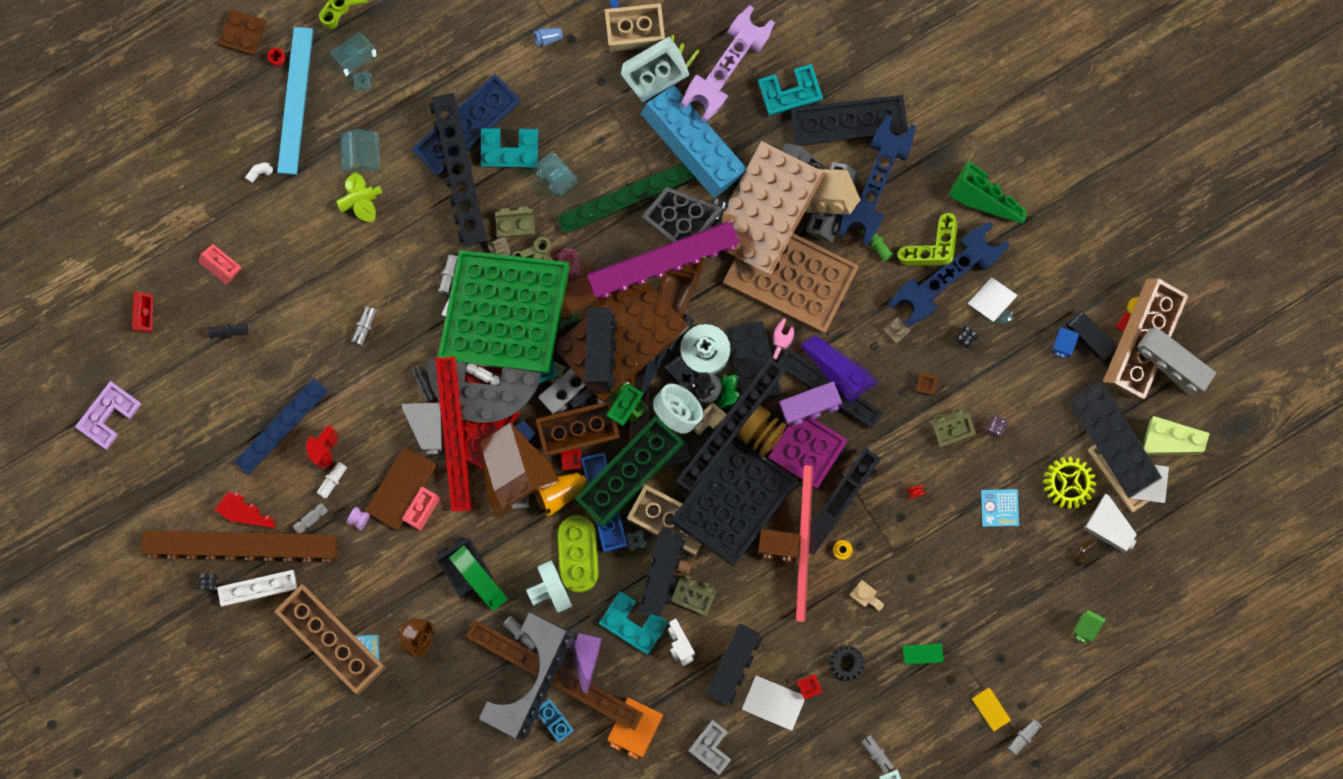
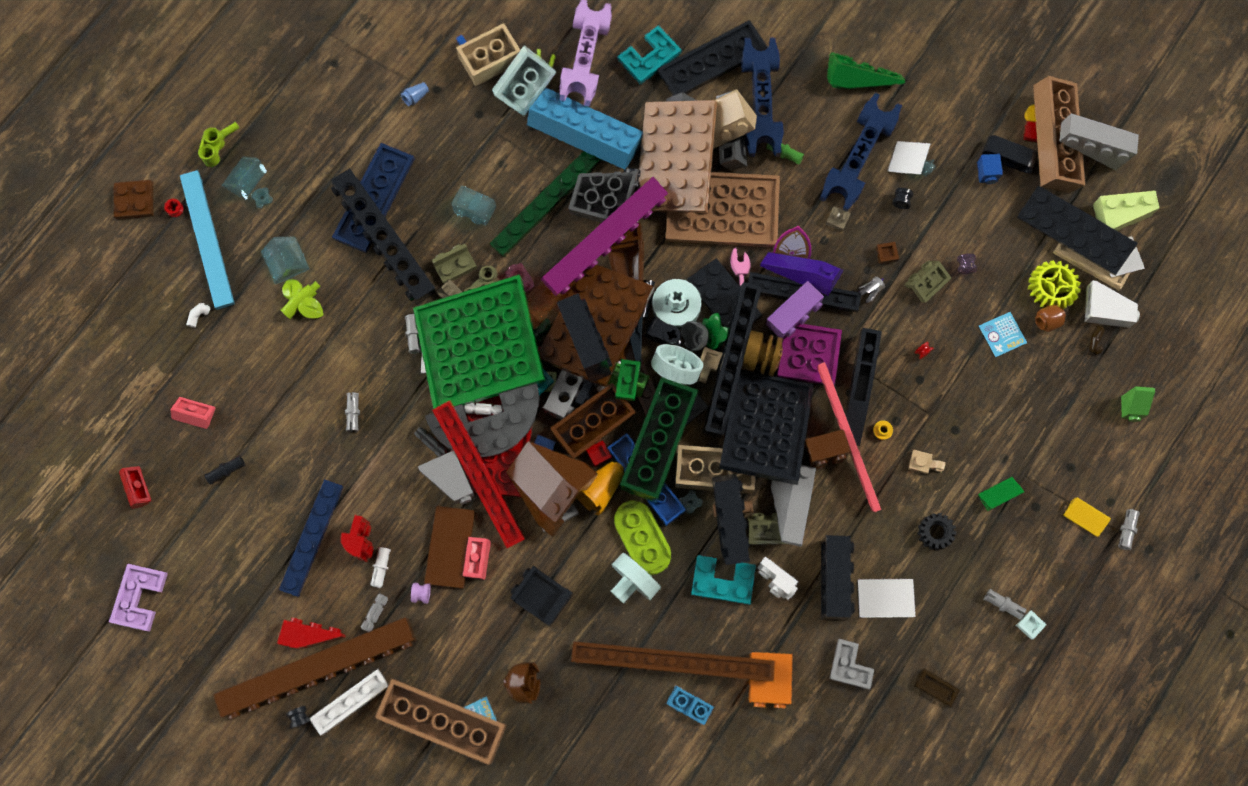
camera: 25 degrees left, 5 degrees down
green arch [449,546,508,611] -> none
arch [479,612,575,741] -> none
teal plate [481,128,538,167] -> none
light grey pin [503,616,536,651] -> none
medium lavender slope [570,633,601,693] -> none
red plate [797,674,822,700] -> none
lime beam [898,213,957,266] -> none
none -> light grey wedge [771,465,816,546]
none -> shield [773,226,811,259]
none -> flat silver piece [858,276,885,303]
none -> dark orange head [1035,304,1066,332]

